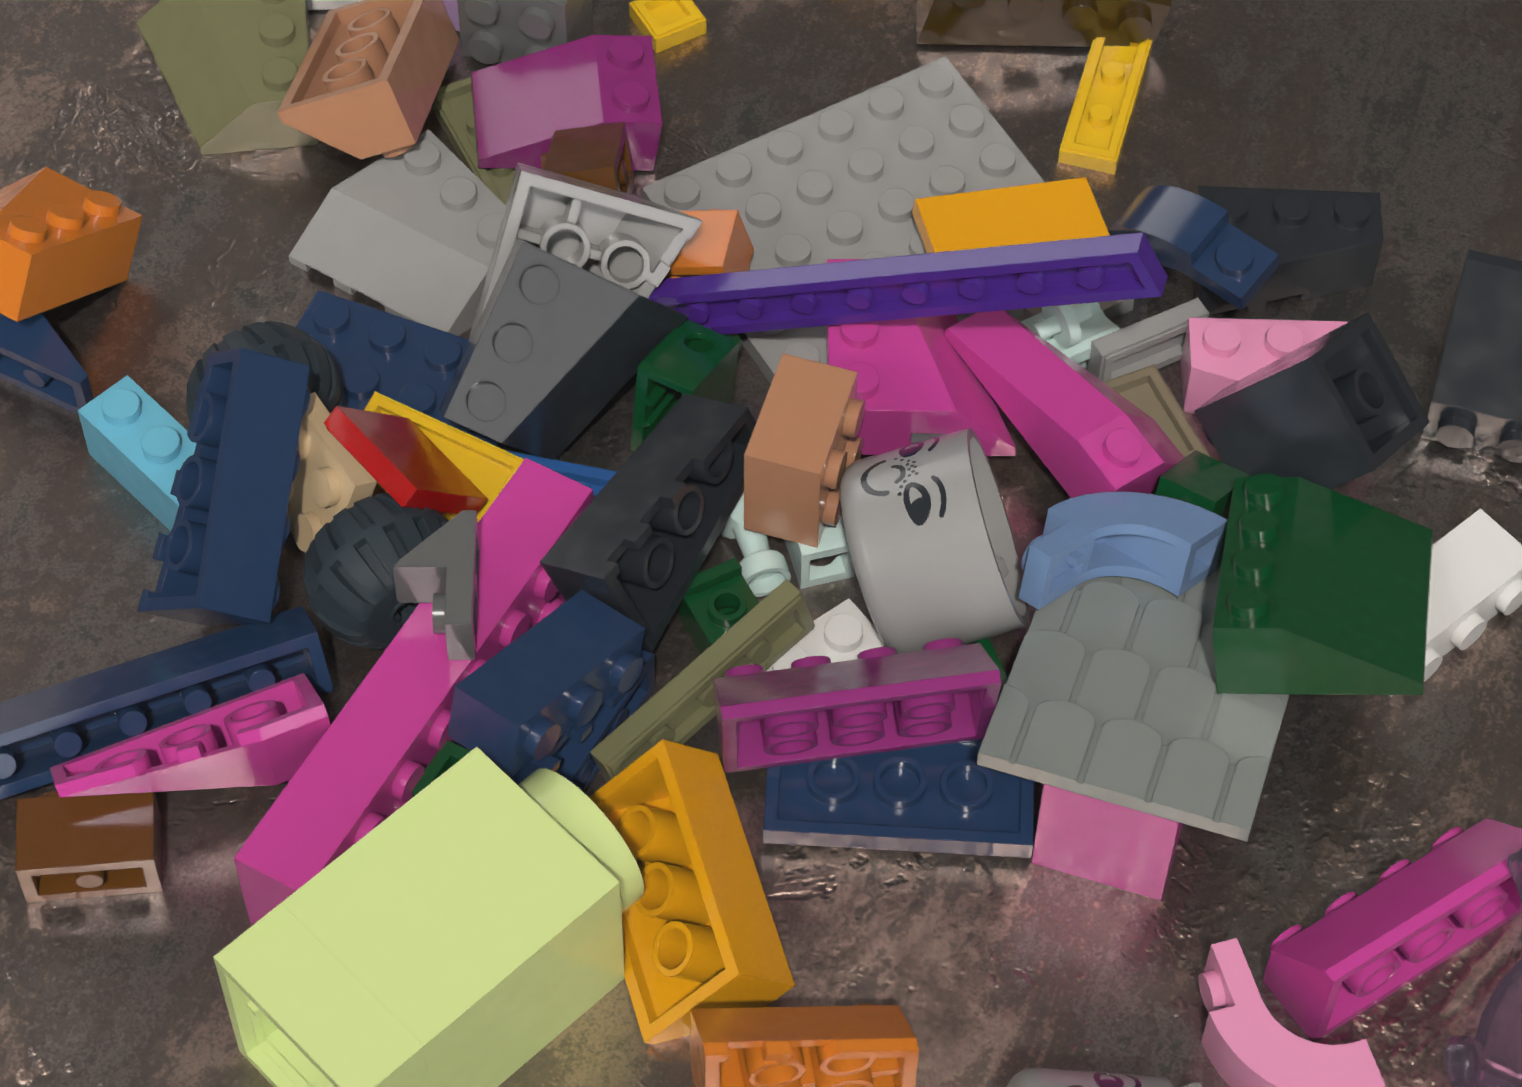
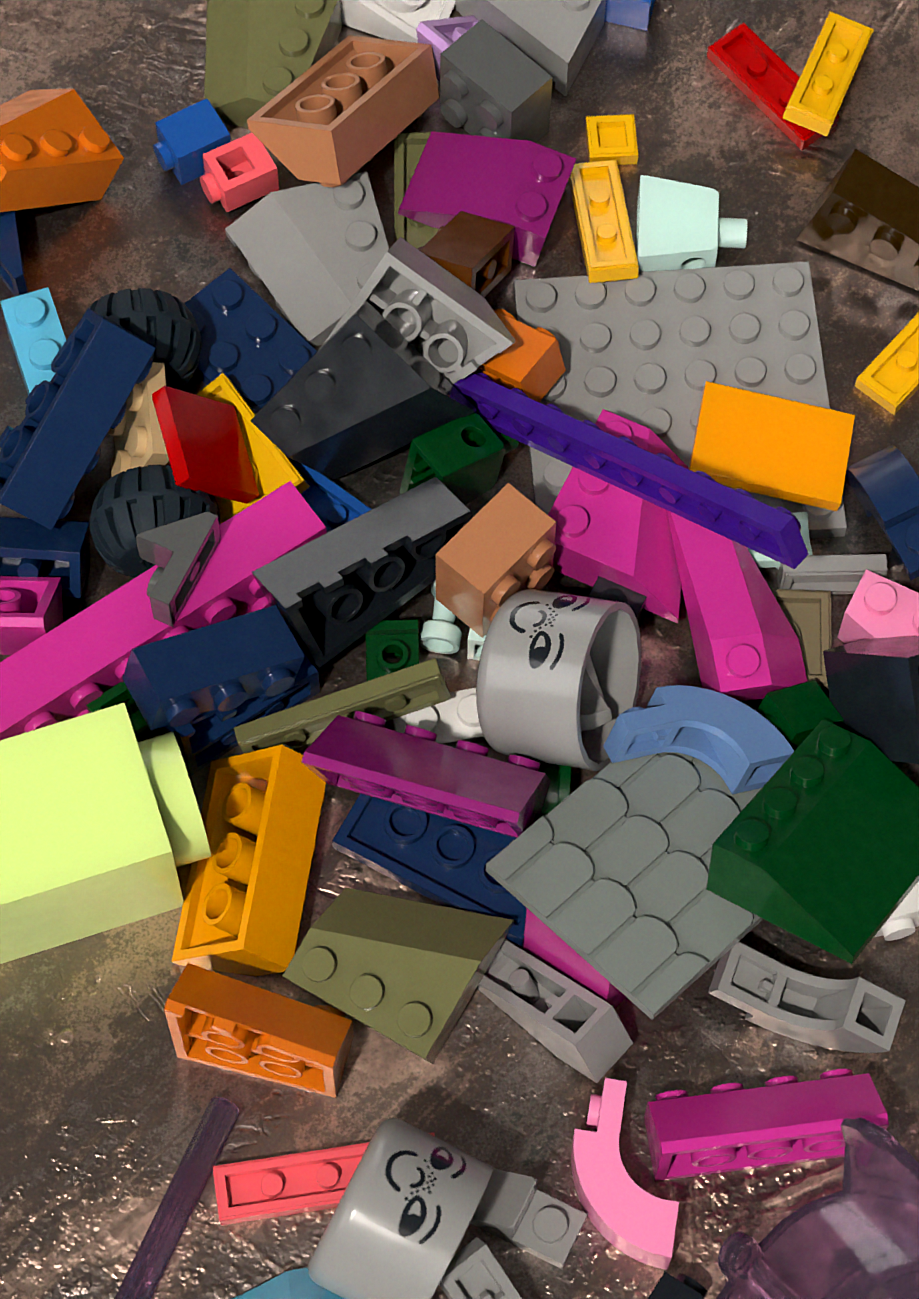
camera: 25 degrees right, 10 degrees up
none -> blue brick [153,98,231,185]
none -> coral brick [200,133,279,212]
none -> olive wedge [282,888,515,1064]
none -> light grey slope [477,939,633,1083]
none -> yellow tile [569,160,639,283]
none -> light aqua torso [636,175,747,272]
none -> light grey arch [708,942,906,1053]

